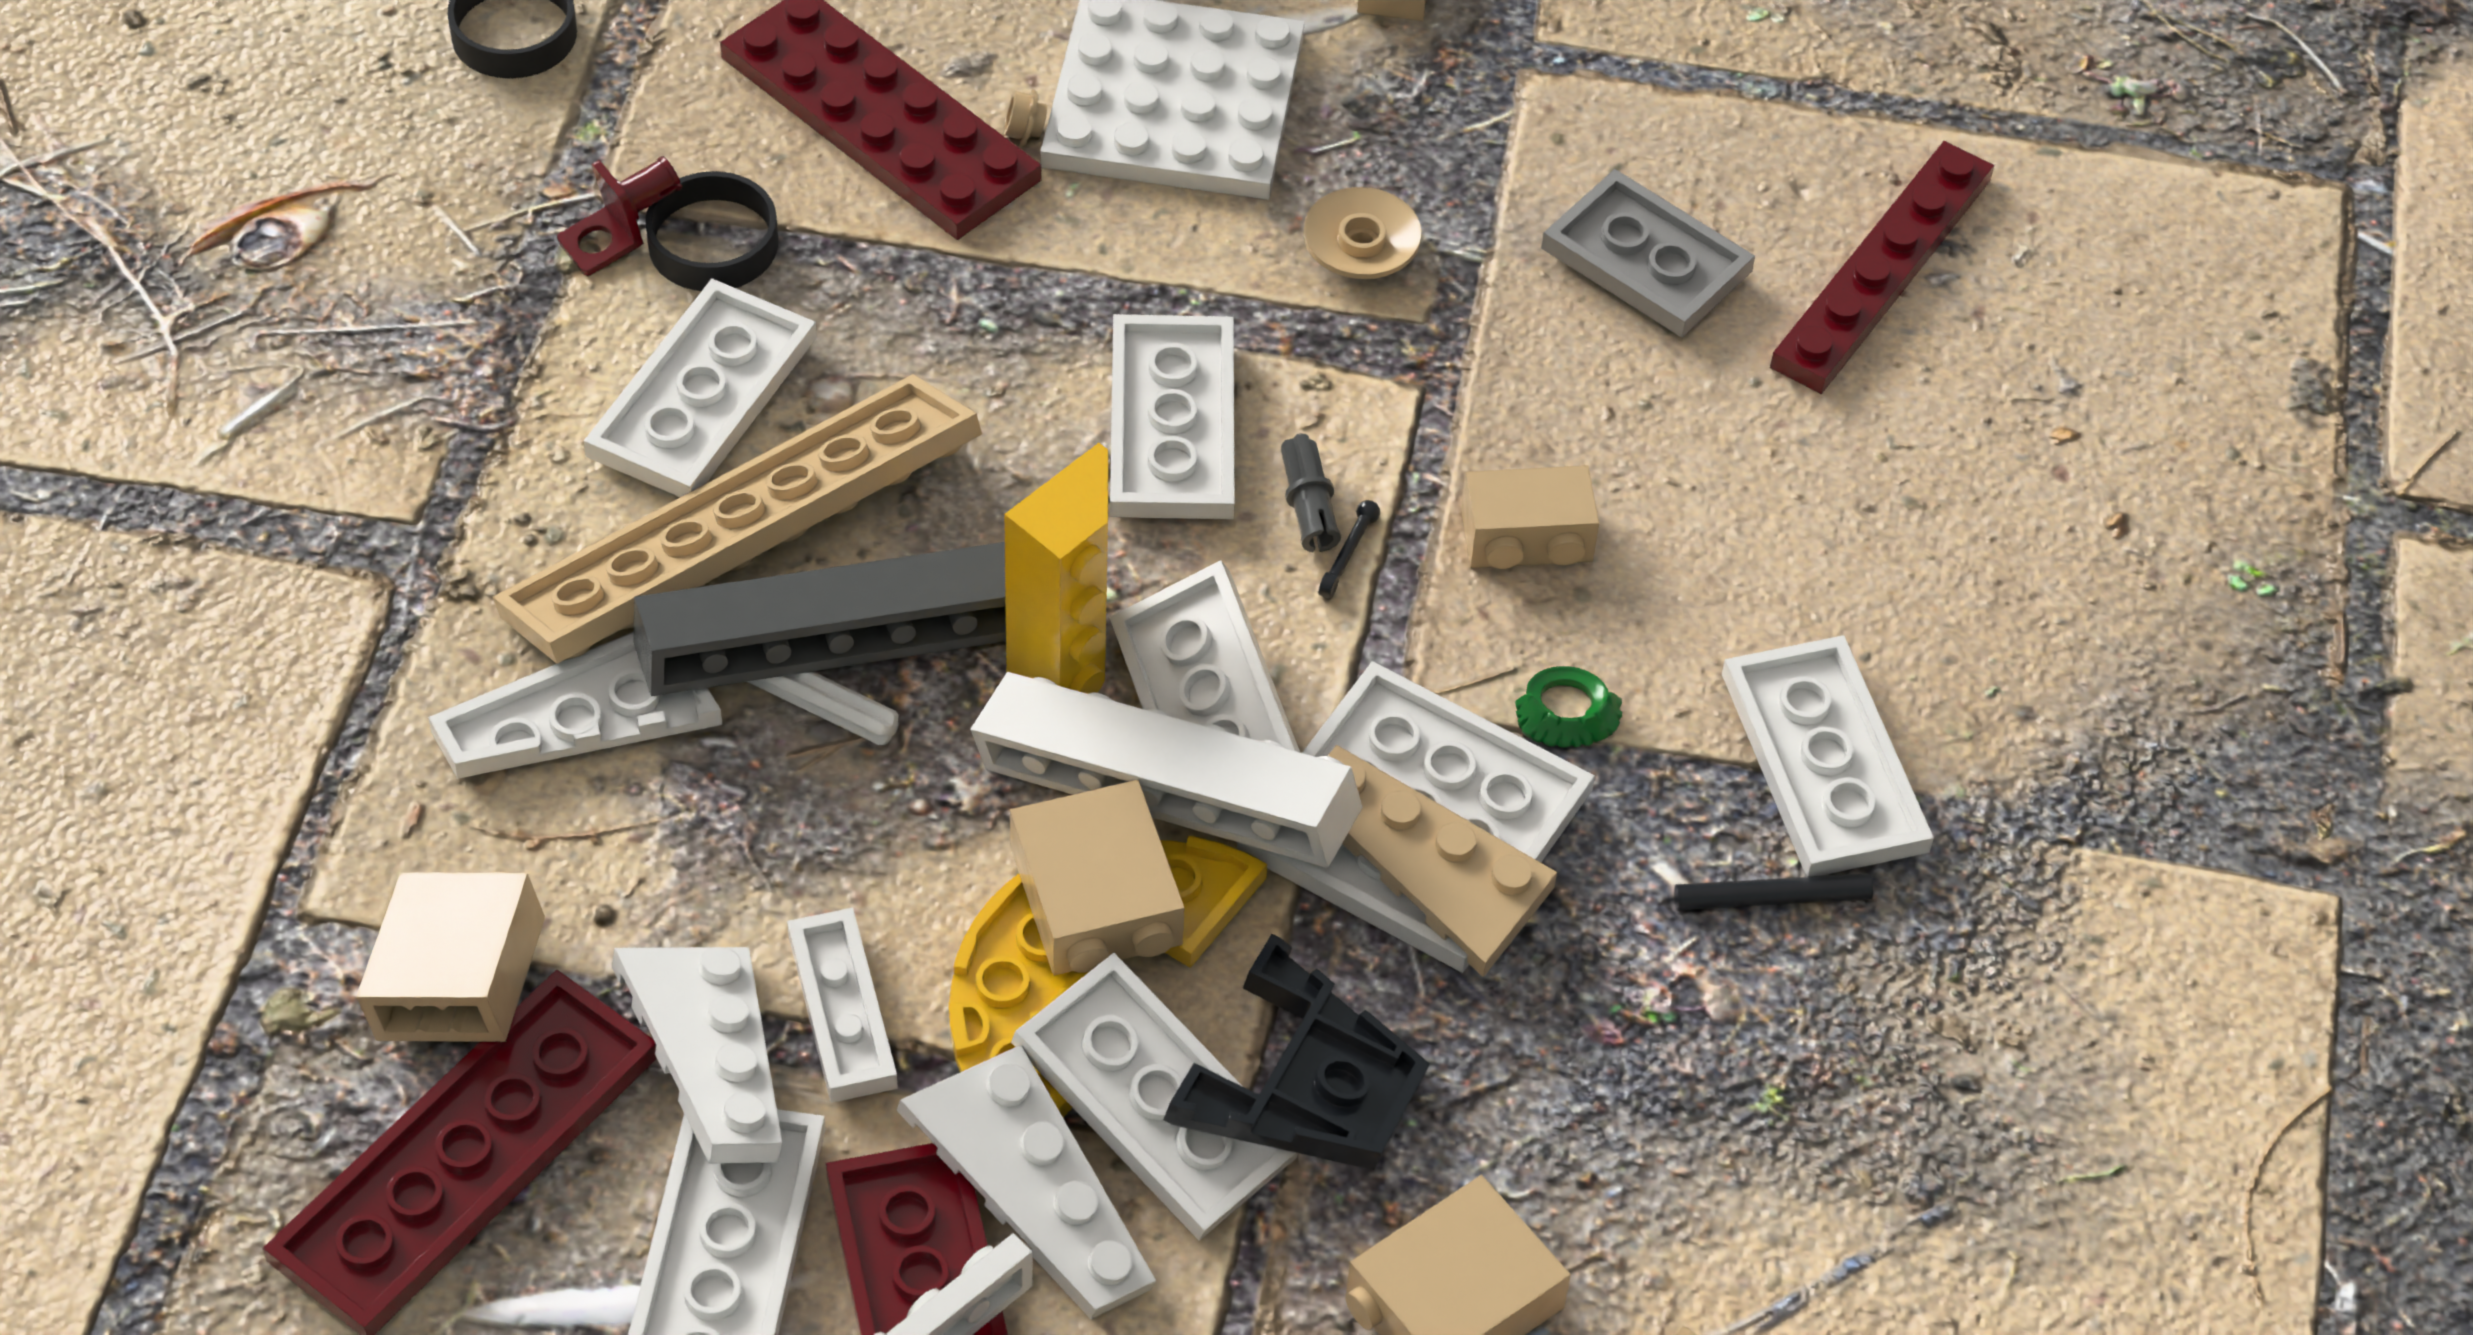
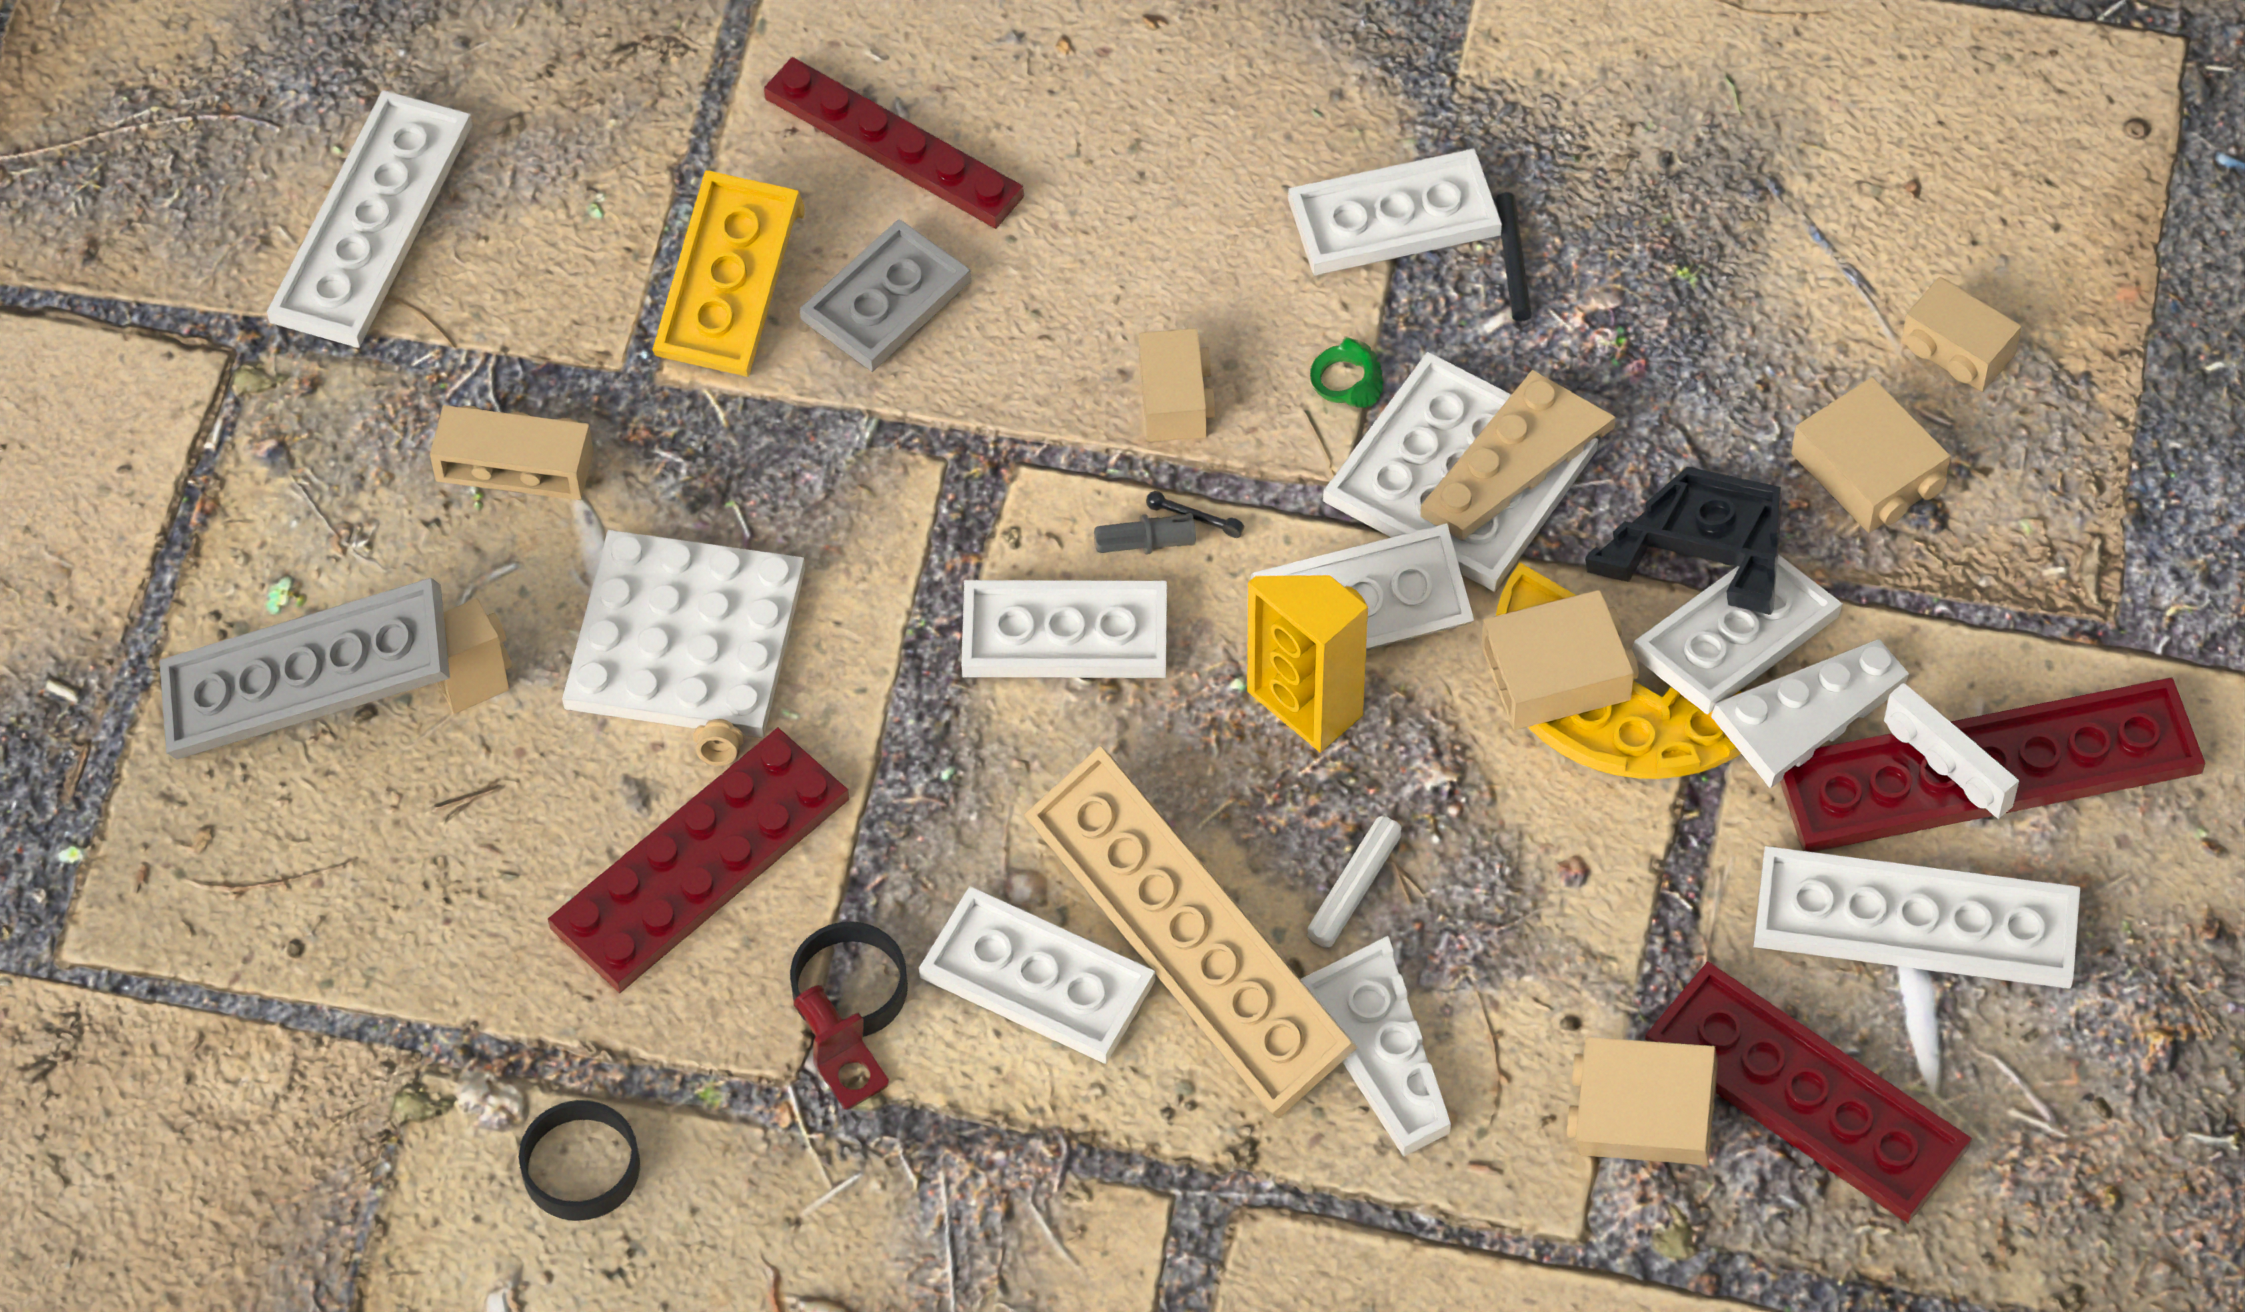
camera: 85 degrees left, 5 degrees up
white wing [612,947,782,1164] -> none
dark grey brick [633,542,1006,696] -> none
white plate [787,907,898,1103] -> none
white brick [970,672,1363,868] -> none
tan dish [1303,187,1421,279] -> none
none -> yellow plate [652,170,805,377]

